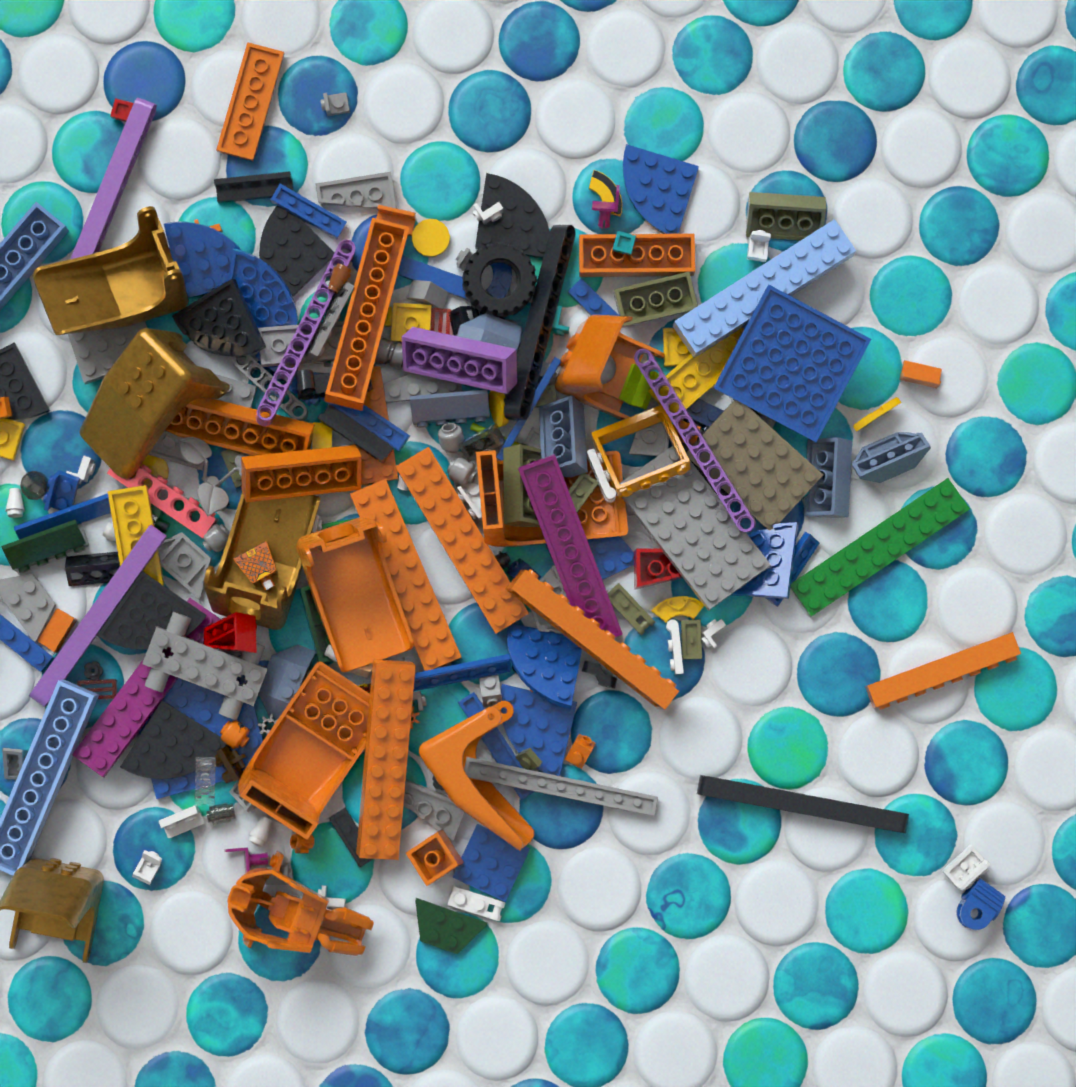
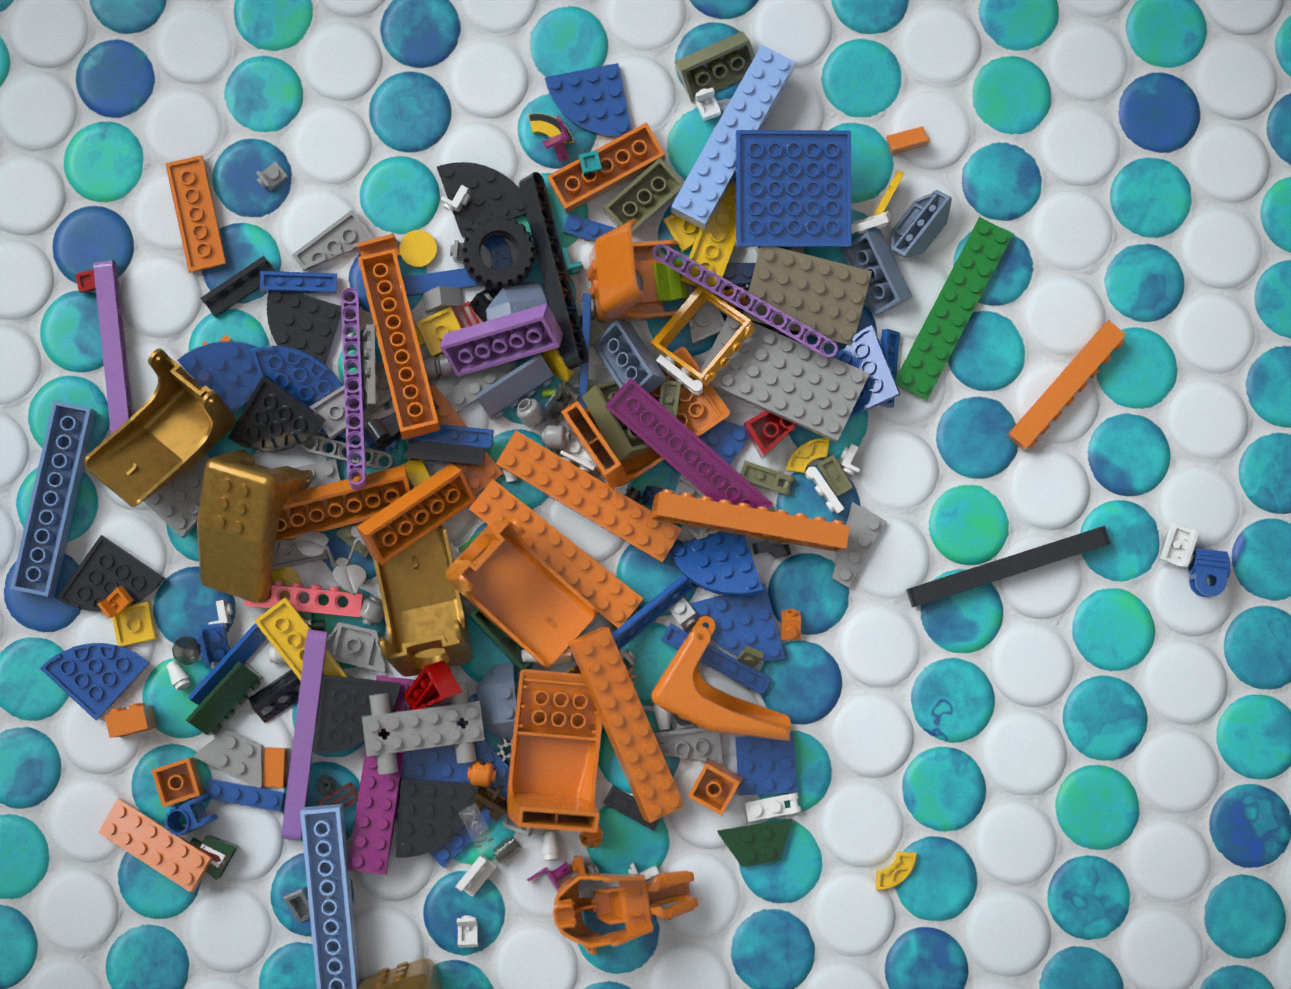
camera: 20 degrees left, 0 degrees up
torso [233,541,277,591] -> none
dark orange cone [327,263,351,294] -> none
light grey plate [464,757,658,816] -> none
none -> white cone [653,704,672,730]
none -> light grey wing [831,502,886,588]
none -> white plate [851,211,891,234]
none -> yellow tile [876,851,917,890]

